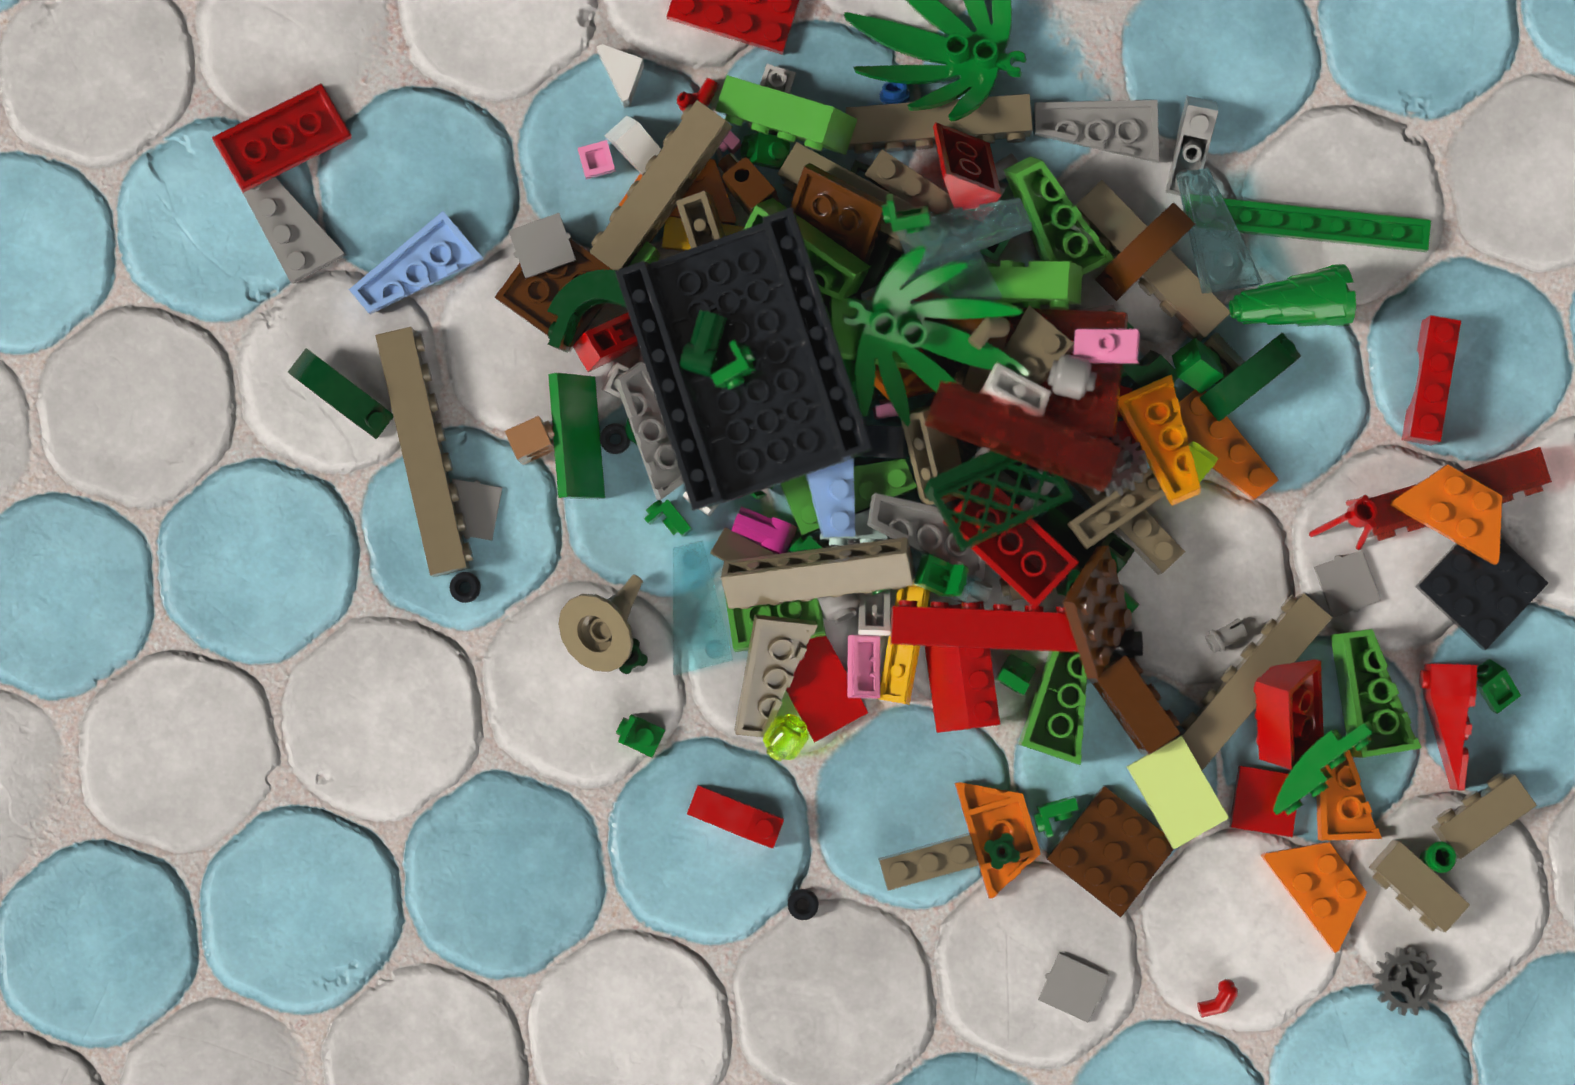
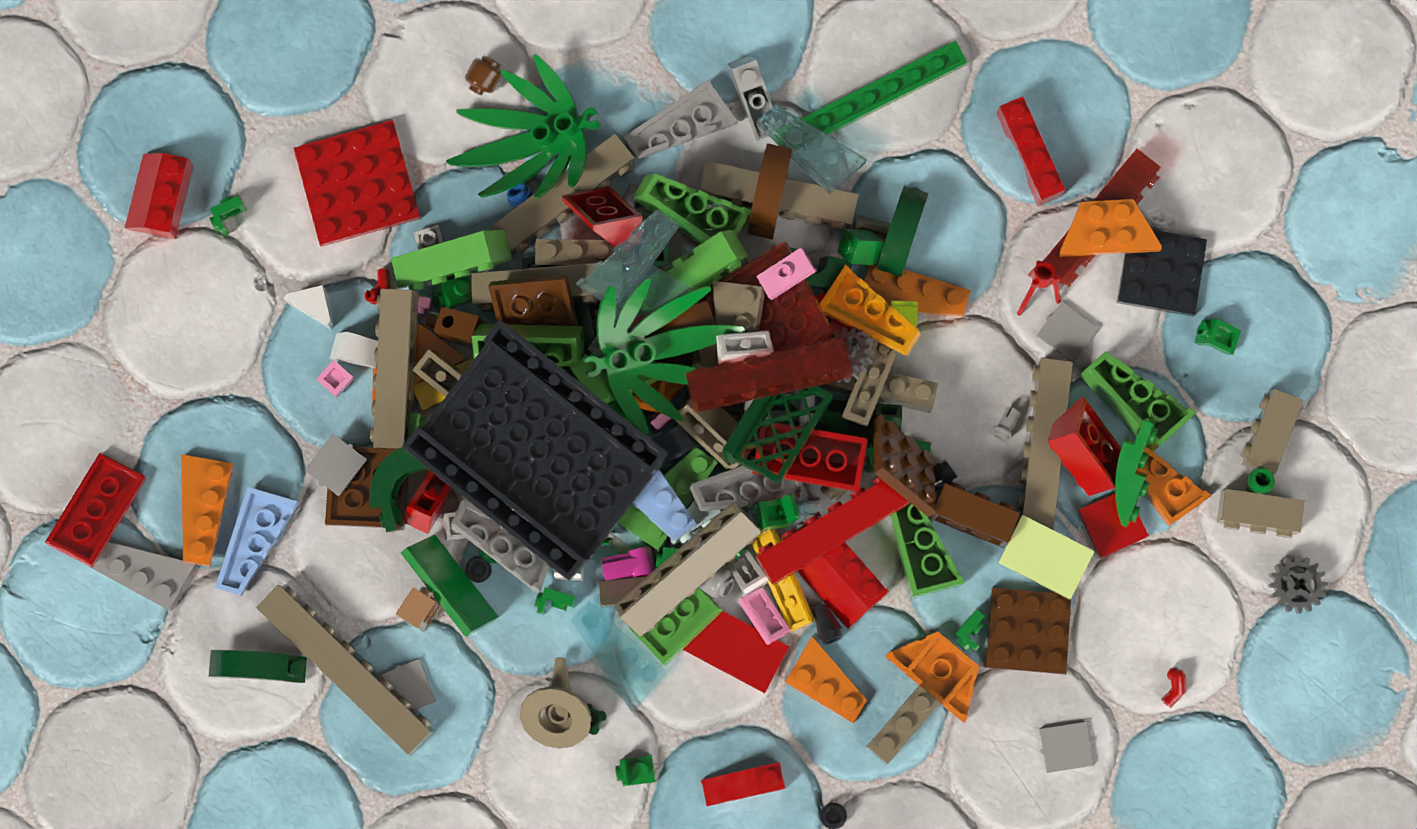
camera: 30 degrees left, 5 degrees down
black plate [450,572,481,603] -> none
dark green piece [680,310,727,377] -> none
green bracket [710,340,756,390] -> none
dark tan wing [734,615,818,738] -> none
clear neon green head [763,714,809,761] -> none
green bracket [882,194,930,233] -> none
dark tan arm [968,317,1010,350] -> none
dark green plate [984,833,1020,869] -> none
green bracket [995,654,1036,695] -> none
light grey head [1048,355,1097,399] -> none
green cone [1229,264,1356,327] -> none
orange wing [1260,842,1367,953] -> none
red wedge [1419,664,1477,791] -> none
none -> orange wing [181,454,234,567]
none -> orange wing [785,637,867,723]
none -> black cone [812,603,843,645]

